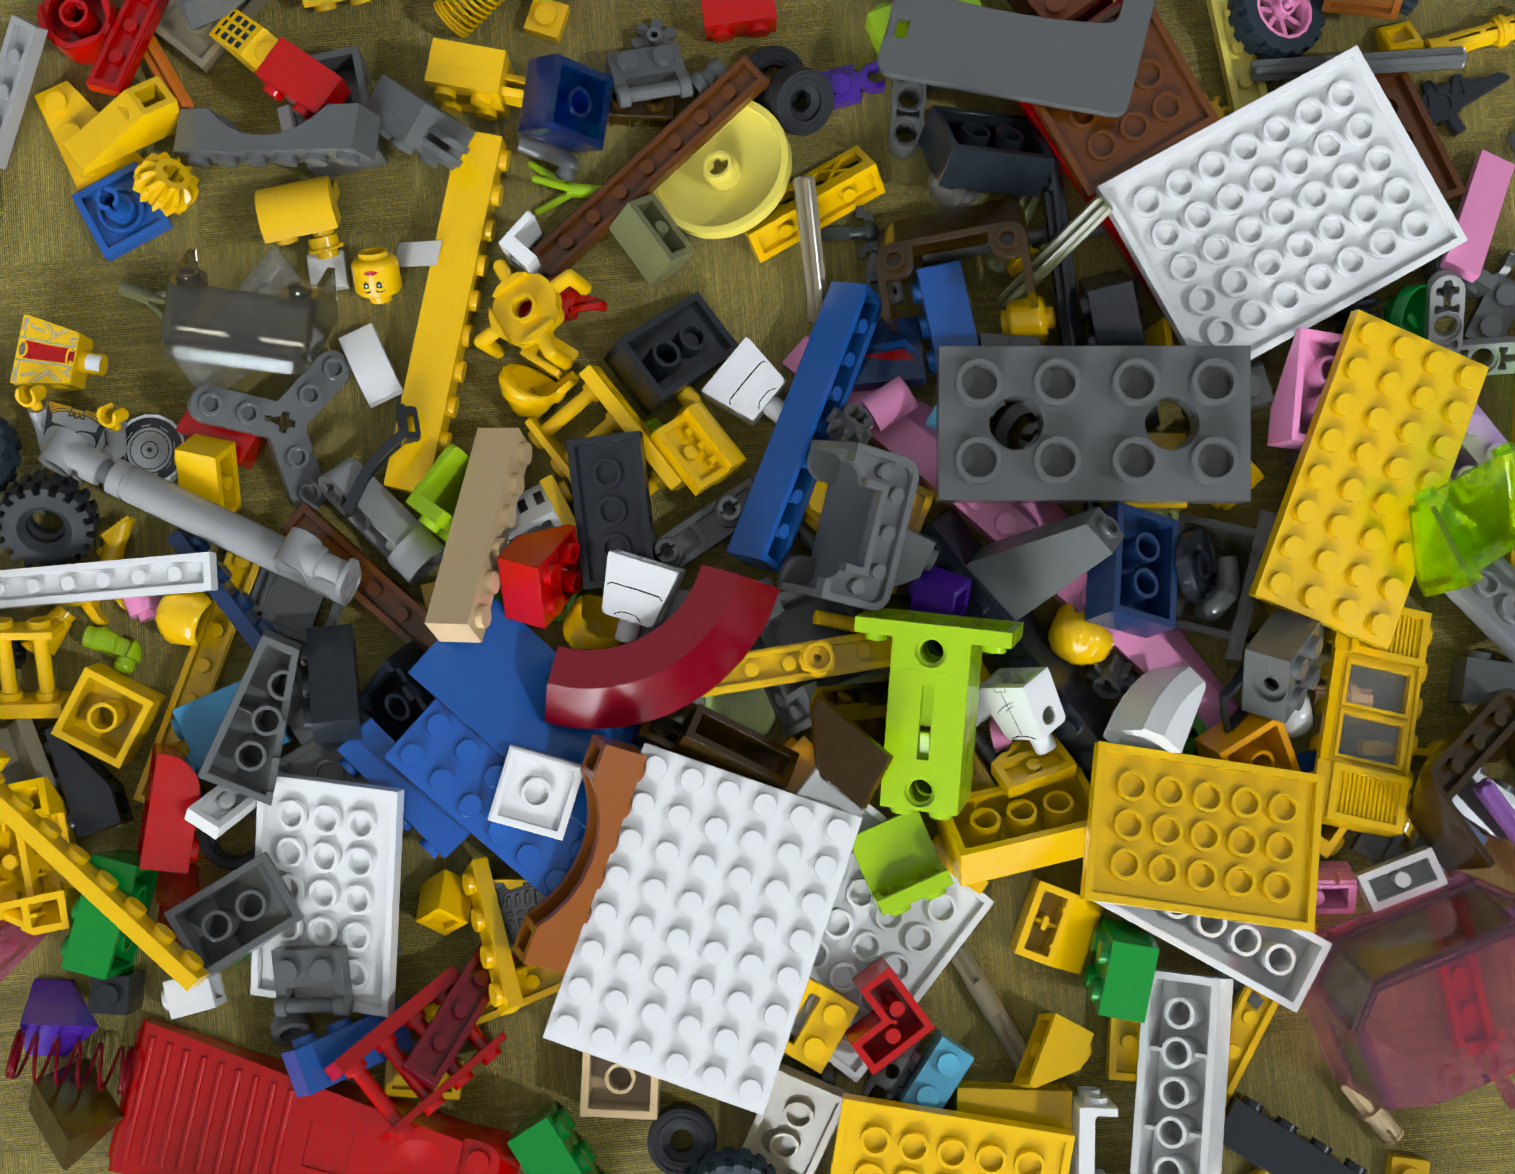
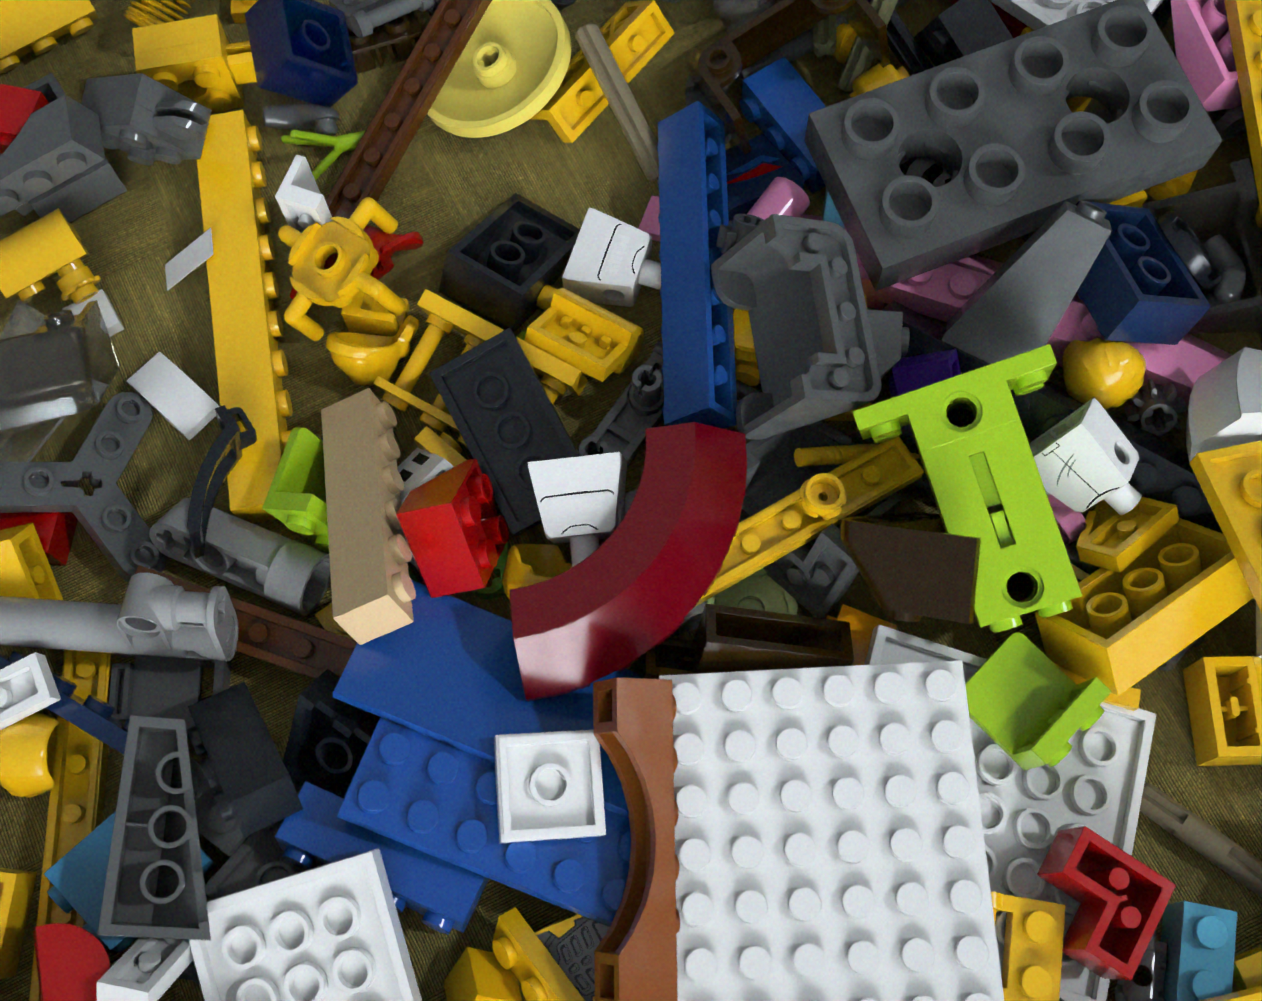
camera: 20 degrees left, 15 degrees down
yellow head [351,247,402,304] -> none
olive brick [609,193,695,286] -> none
pearl dark grey piece [821,206,879,258] -> none

